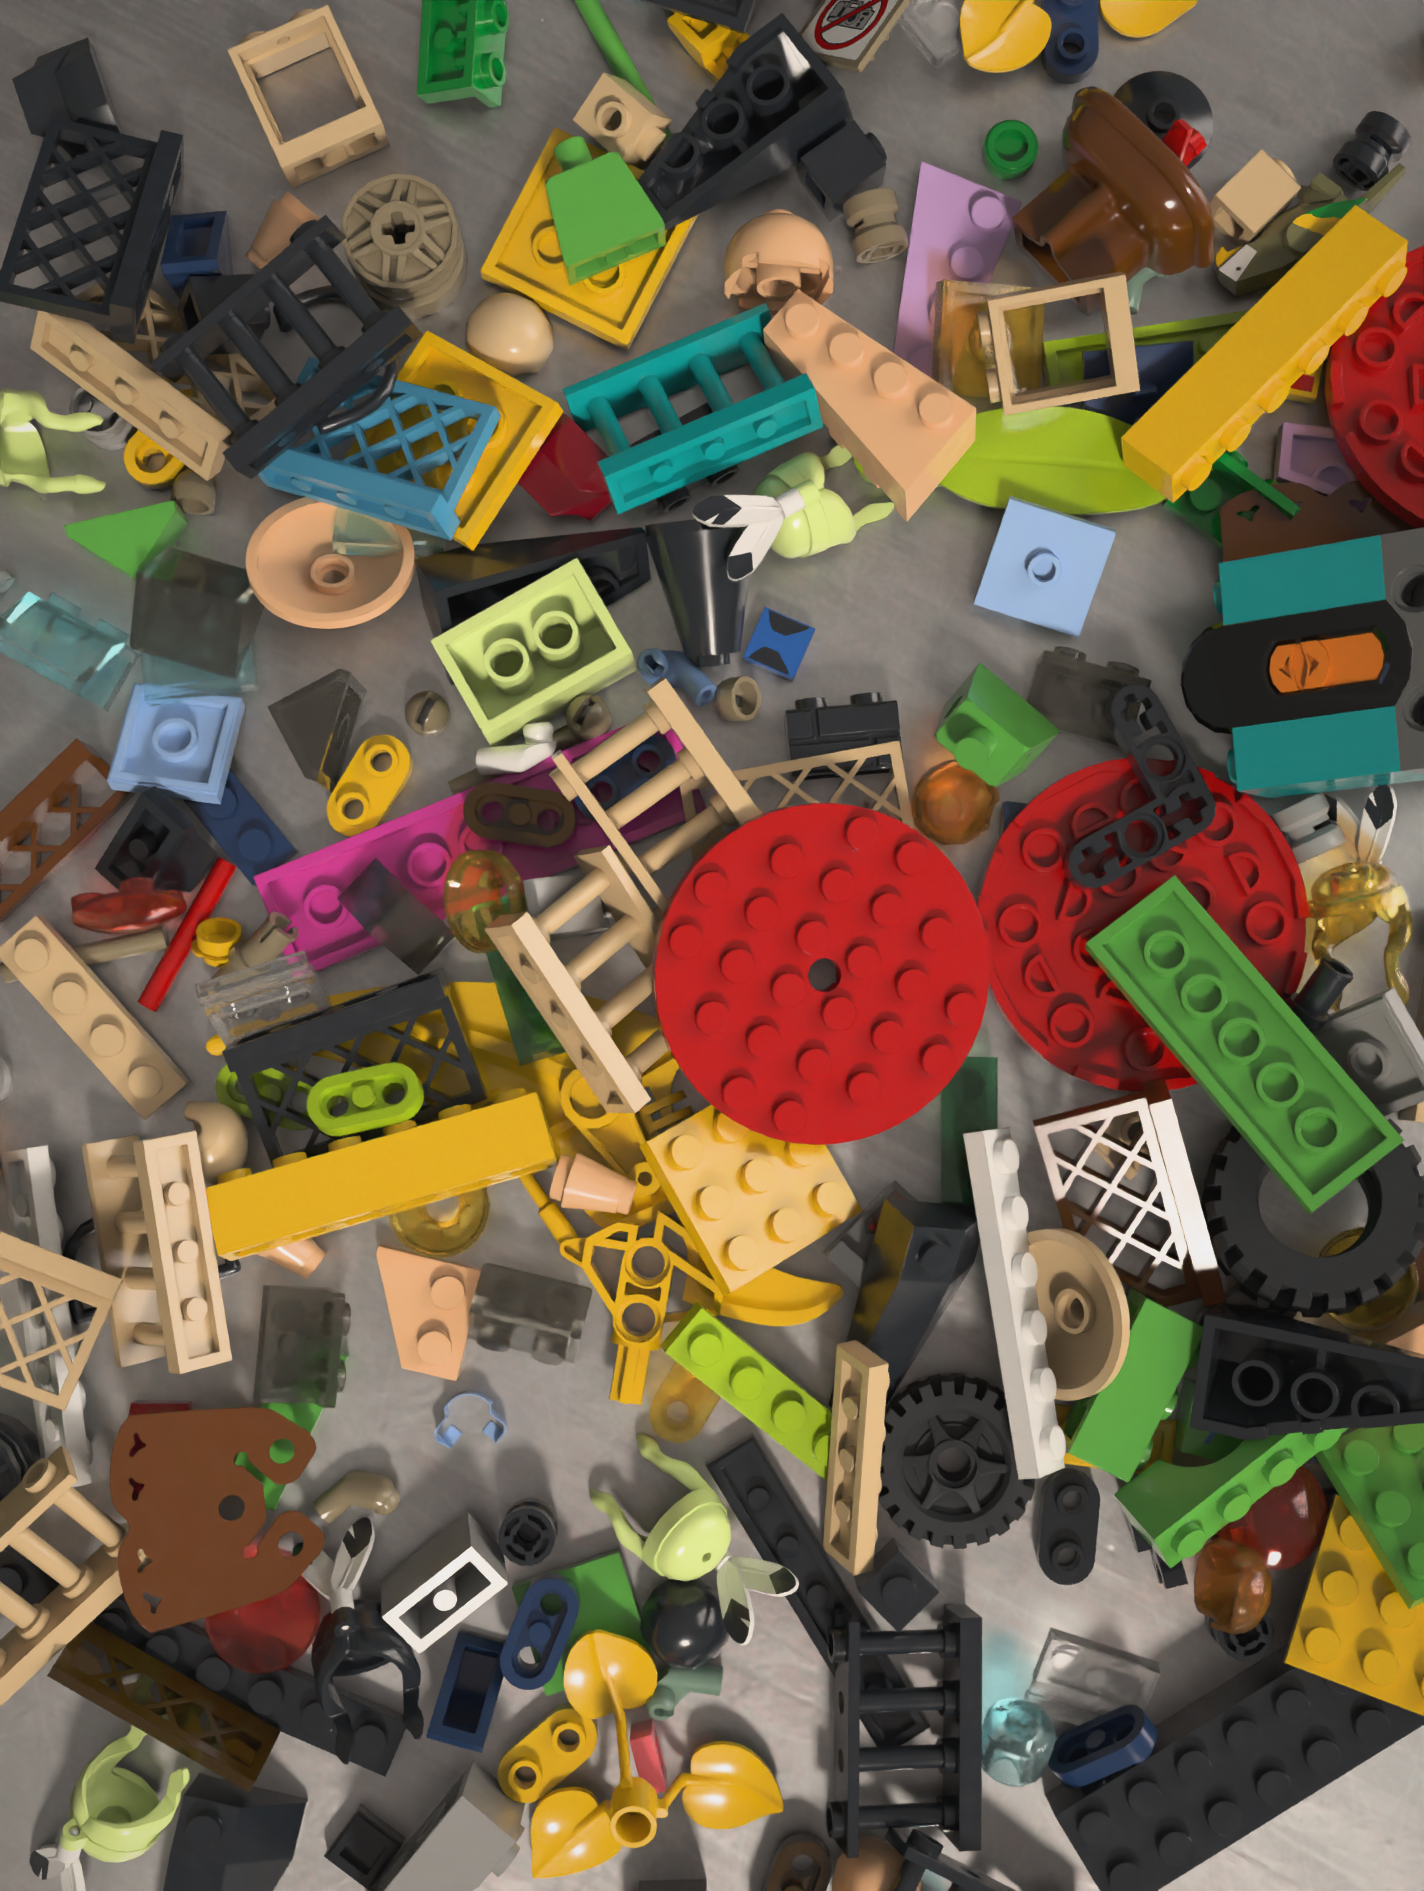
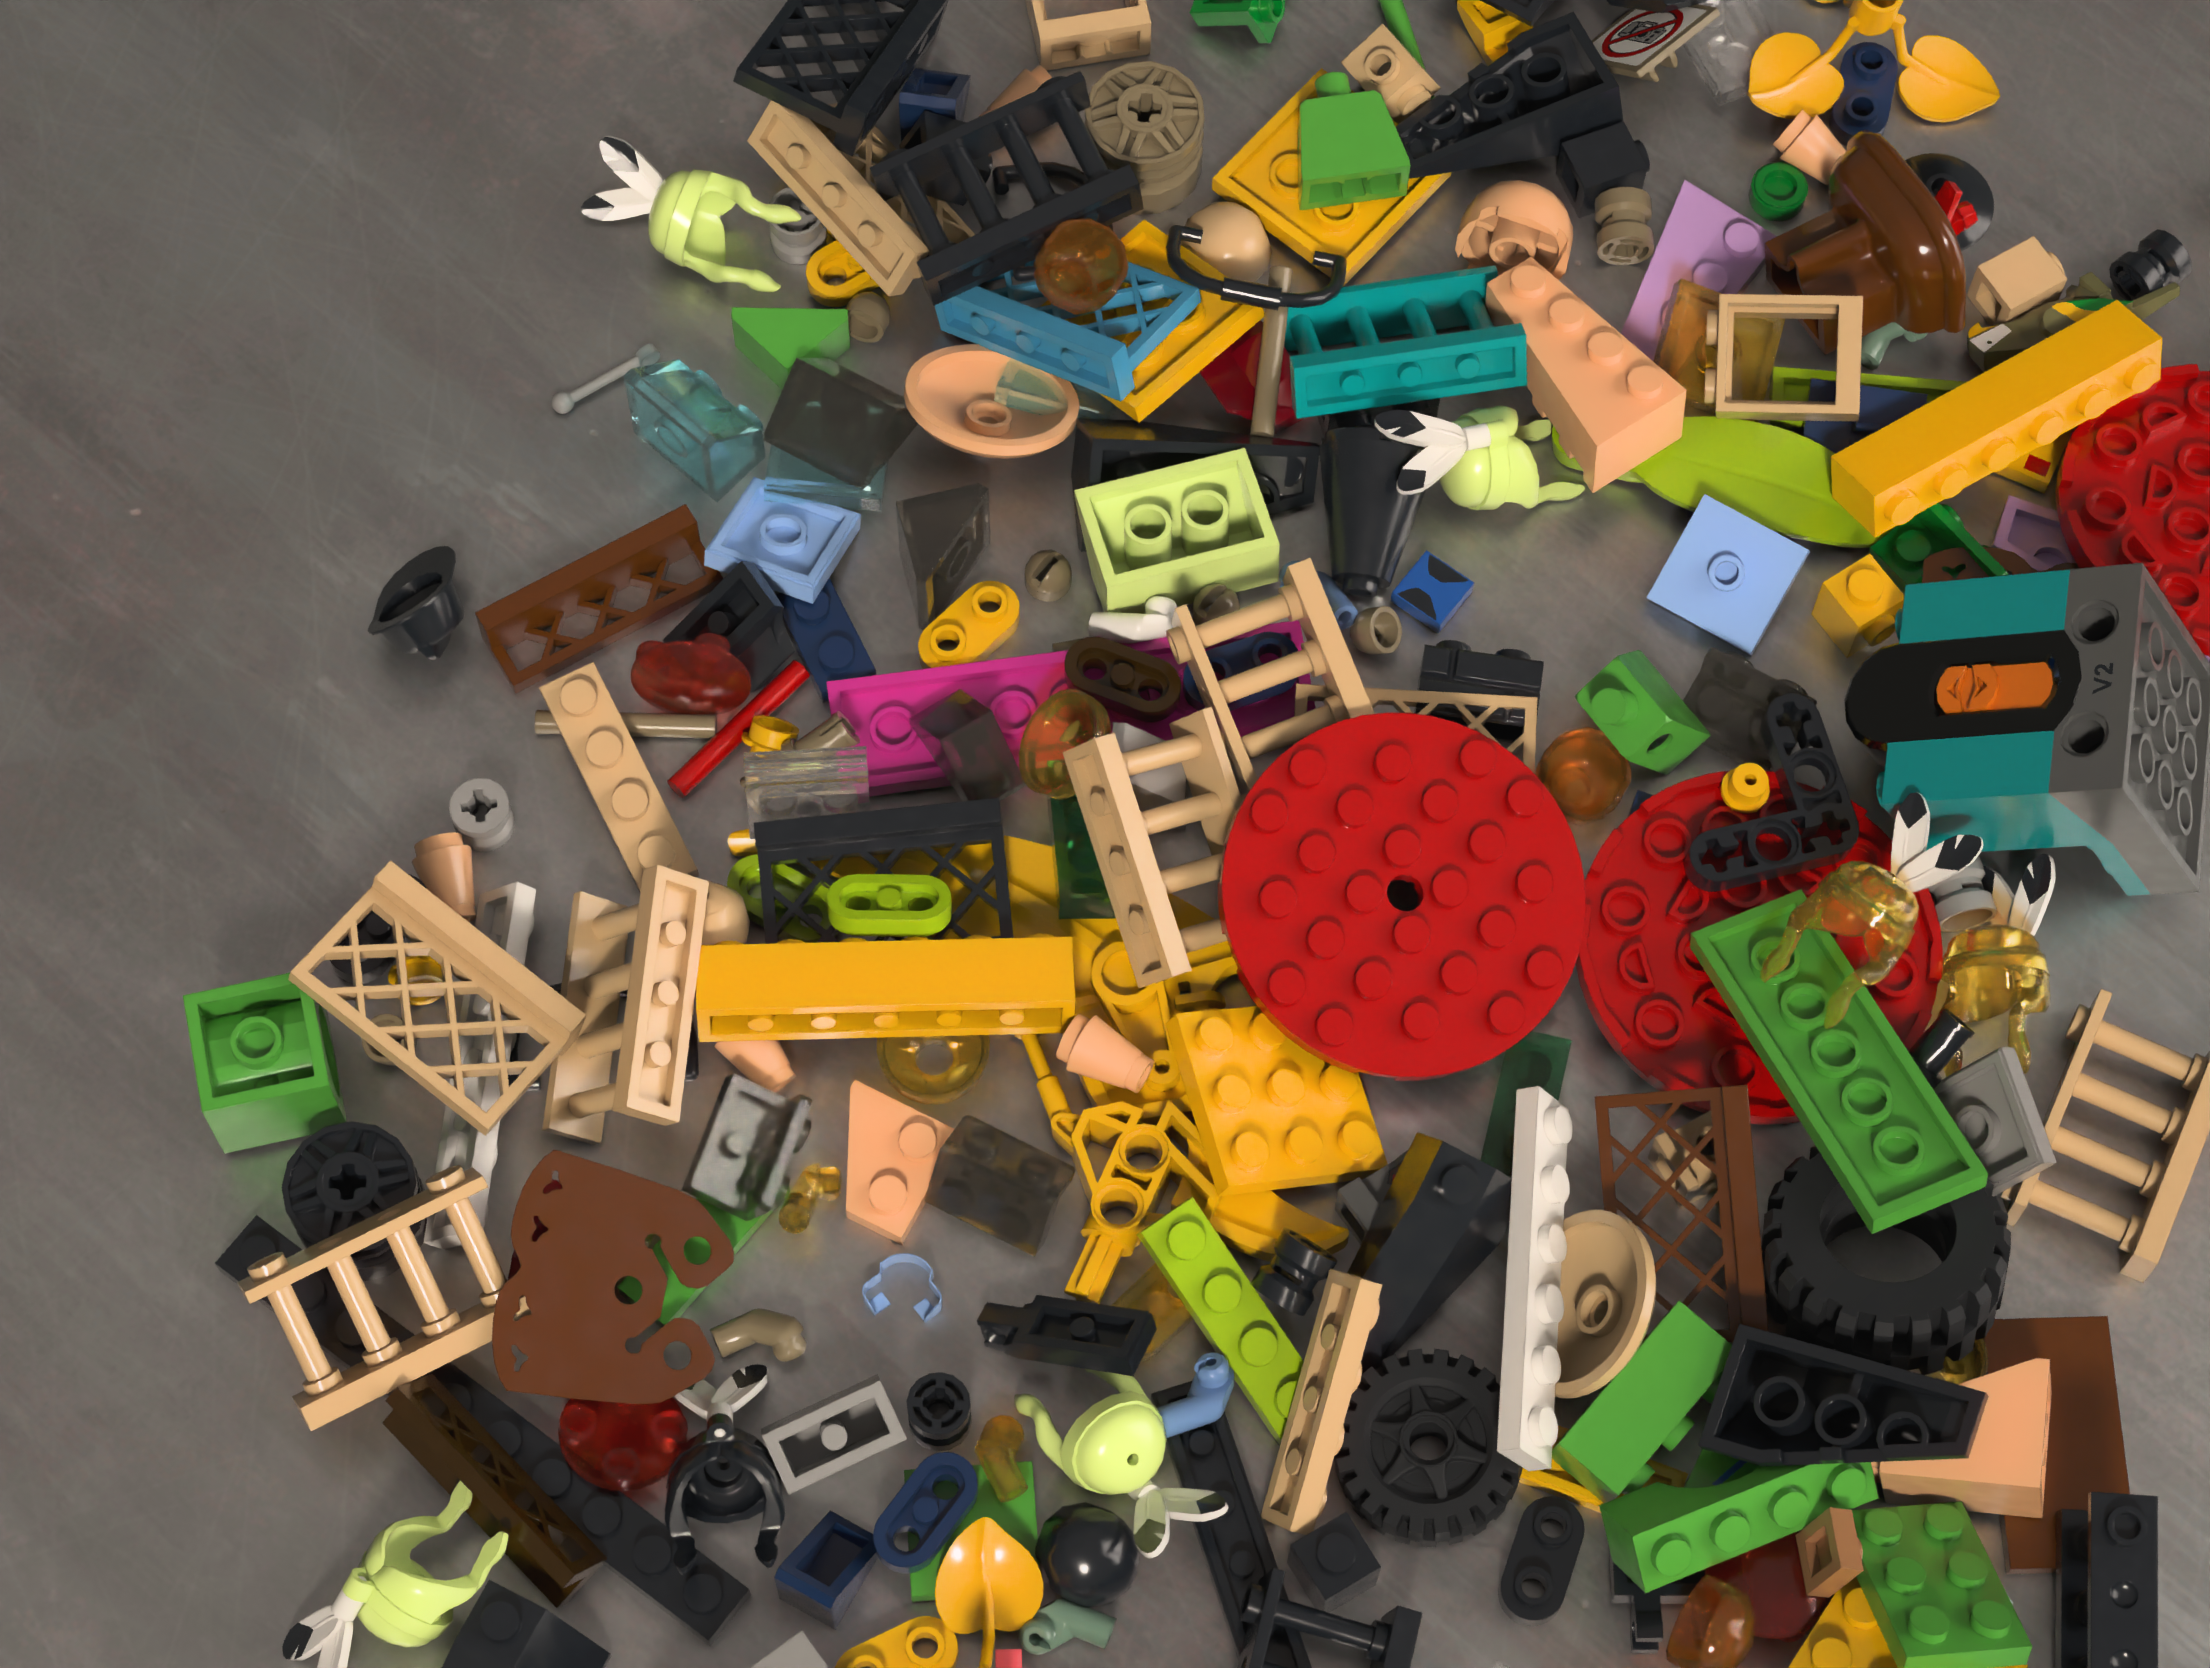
camera: 15 degrees right, 20 degrees down
none -> clear yellow arm [778,1163,842,1234]
none -> clear yellow arm [974,1415,1028,1503]
none -> black hinge [977,1295,1157,1376]
none -> clear orange hair [1033,218,1129,315]
none -> medium blue arm [1157,1352,1234,1438]
none -> black piece [1166,225,1347,311]
none -> dark tan bar [1250,266,1293,438]
none -> black wheel [1251,1228,1338,1317]
none -> yellow piece [1720,763,1770,814]
none -> clear yellow hair [1760,792,1984,1029]
none -> light nougat cone [1772,109,1846,185]
none -> medium nougat plate [1796,1507,1864,1598]
none -> yellow brick [1811,553,1904,658]

